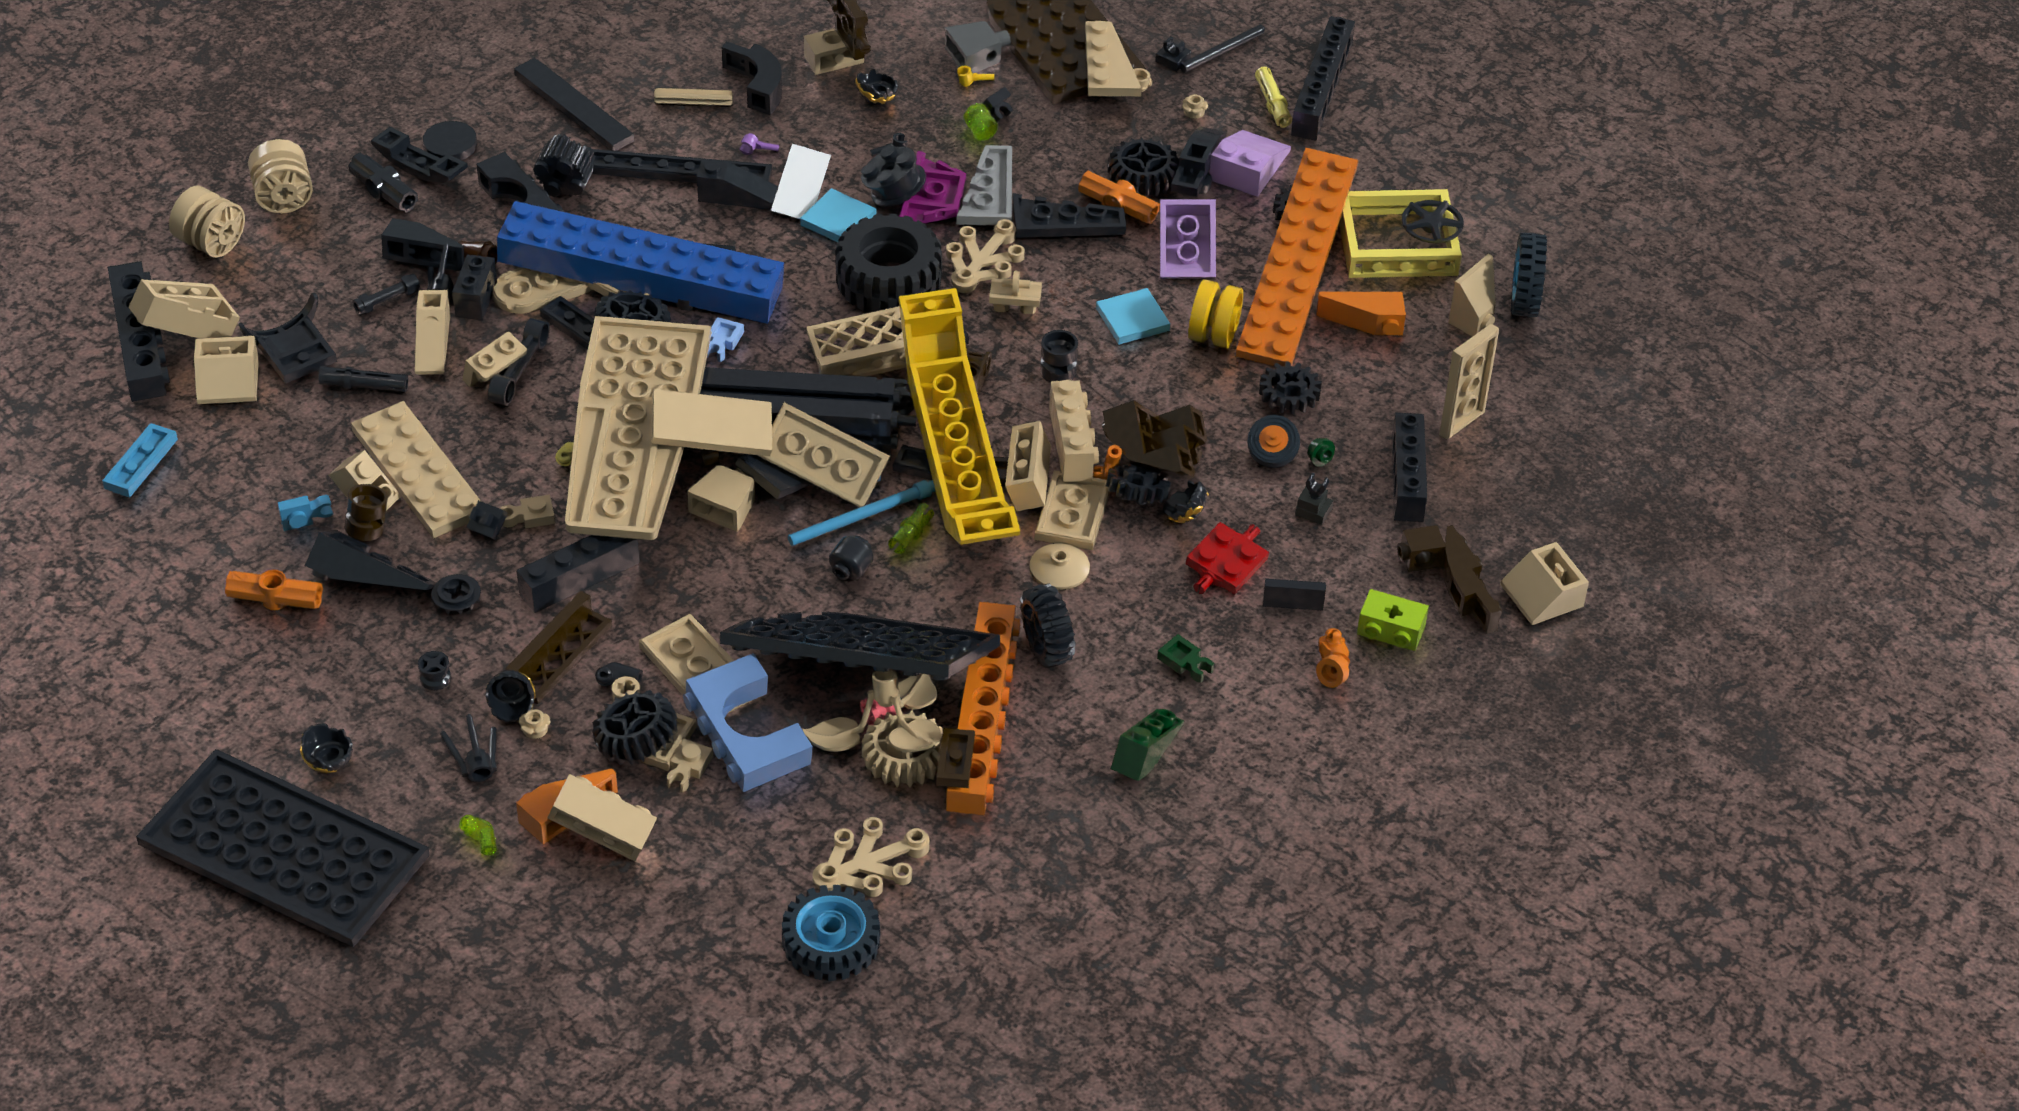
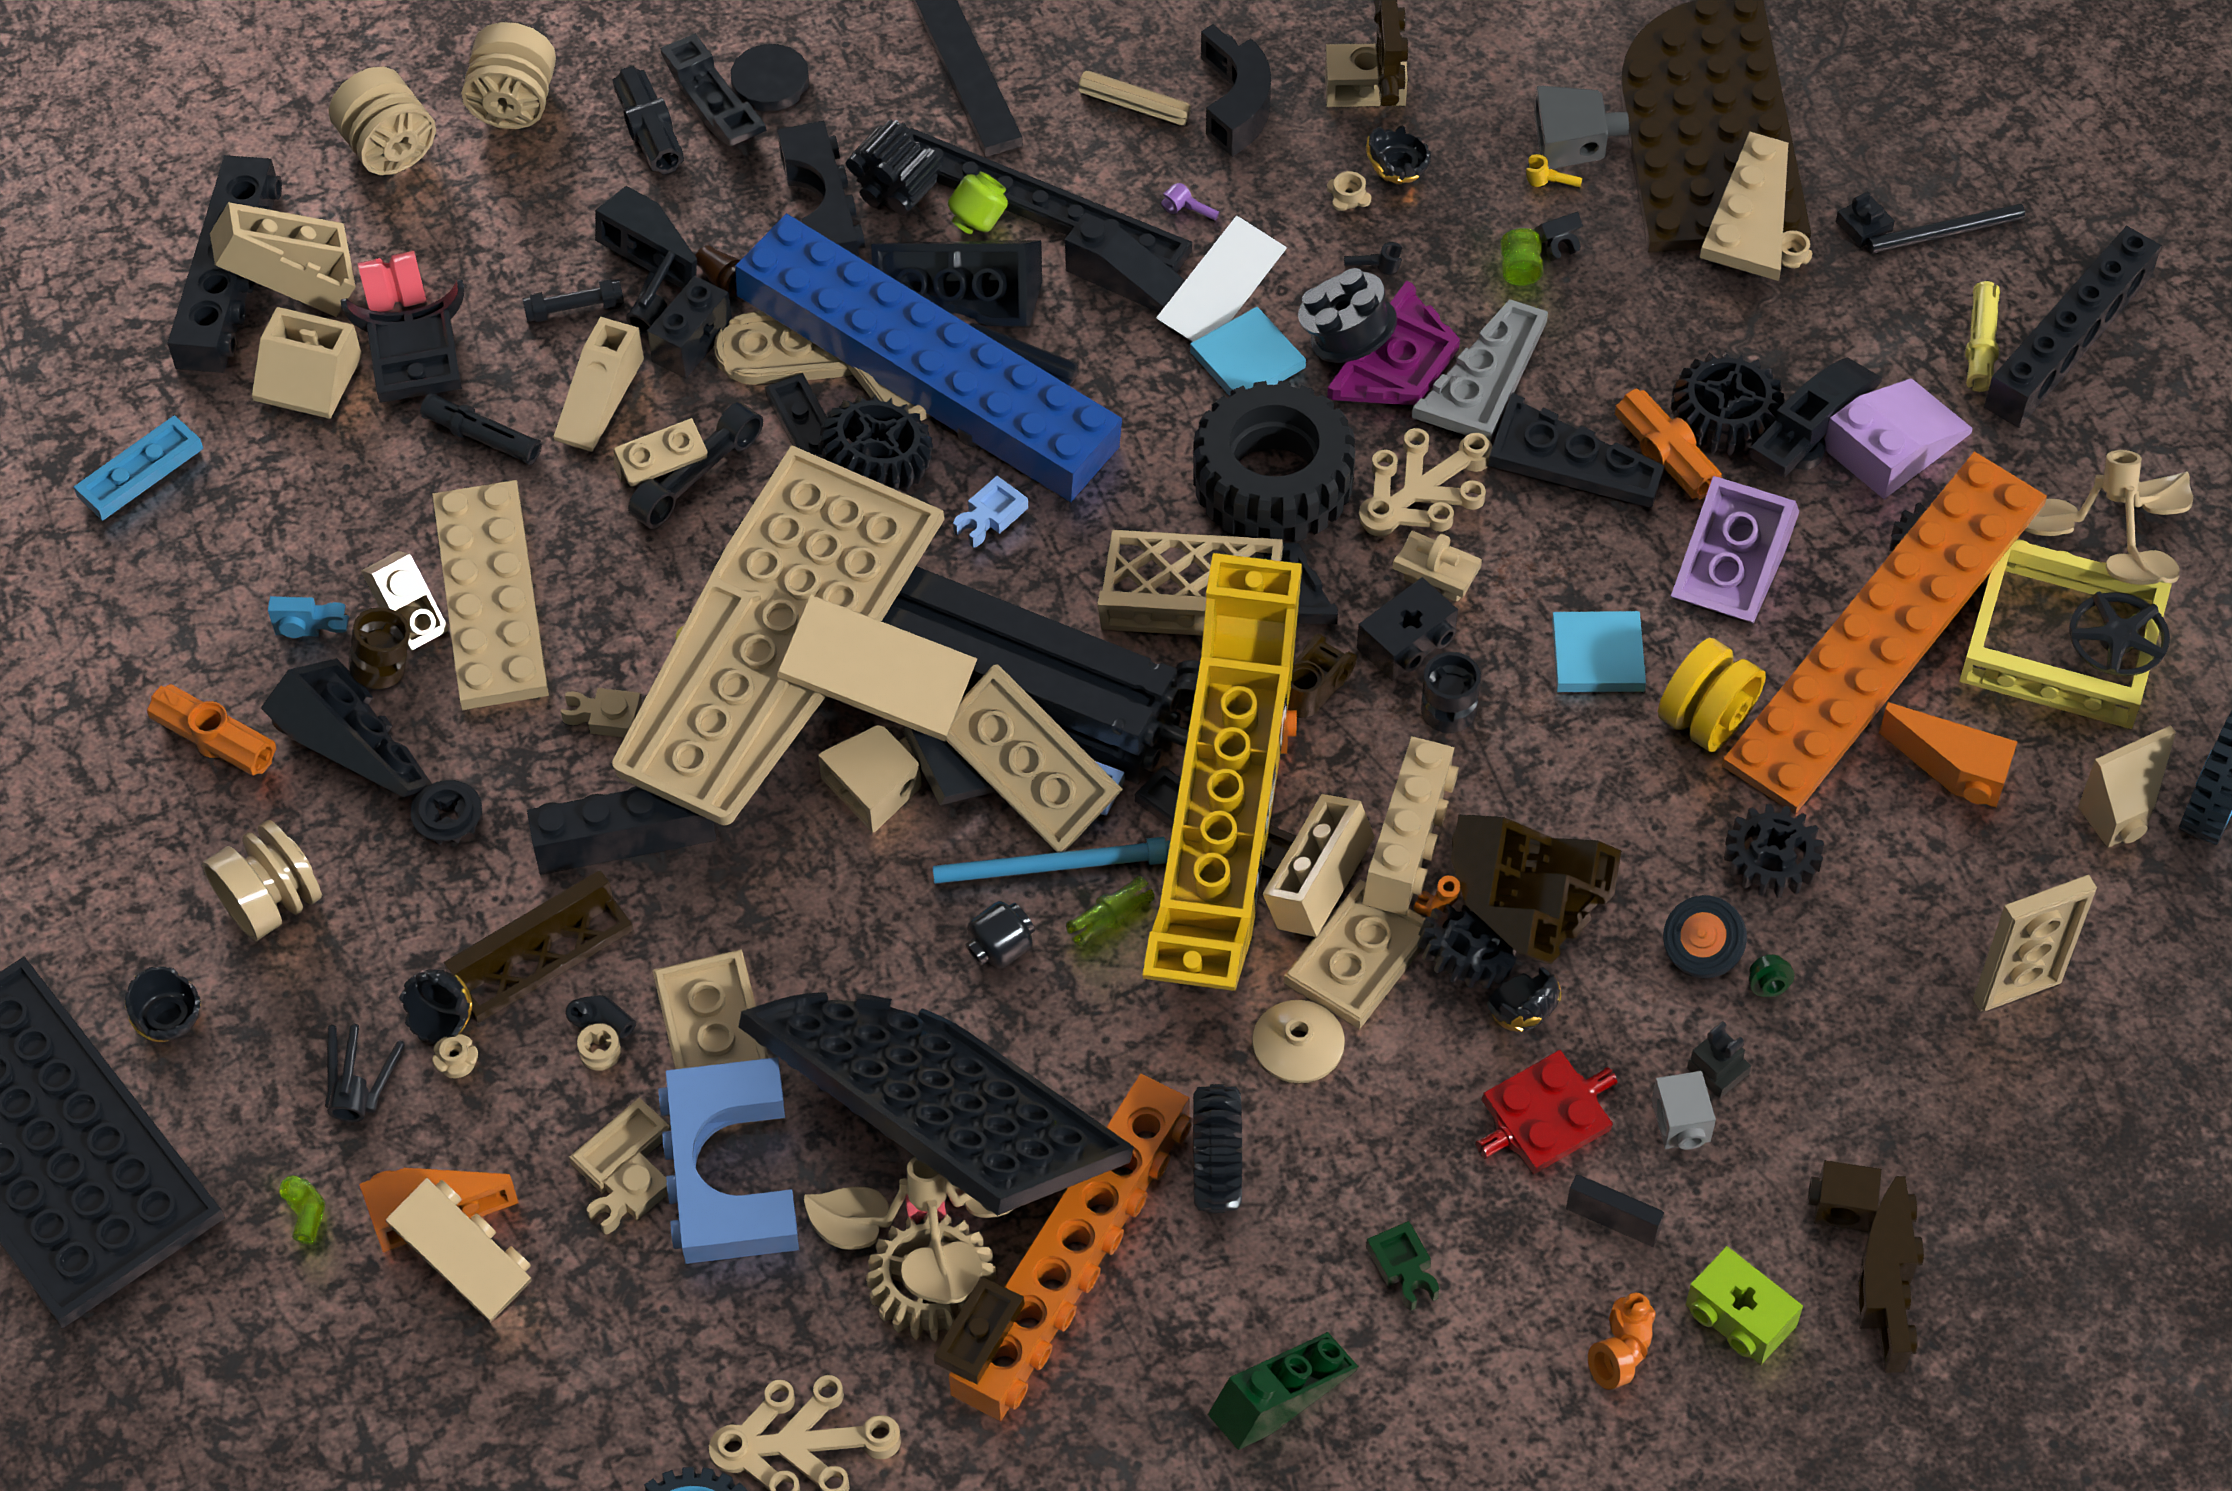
camera: 25 degrees right, 10 degrees up
black wheel [418,651,451,691] -> none
black tile [466,500,508,540] -> none
black gear [592,689,678,765] -> none
tan plate [1182,94,1208,119] -> none
black brick [1391,412,1427,522] -> none
tan slope [1500,542,1589,625] -> none
none -> tan wheel [202,820,322,941]
none -> coral wheel [357,250,427,312]
none -> black wedge [871,240,1042,326]
none -> lime head [948,171,1008,234]
none -> tan plate [1327,171,1372,211]
none -> black brick [1357,577,1458,681]
none -> light grey brick [1651,1071,1716,1150]
none -> tan plant [2024,450,2193,585]

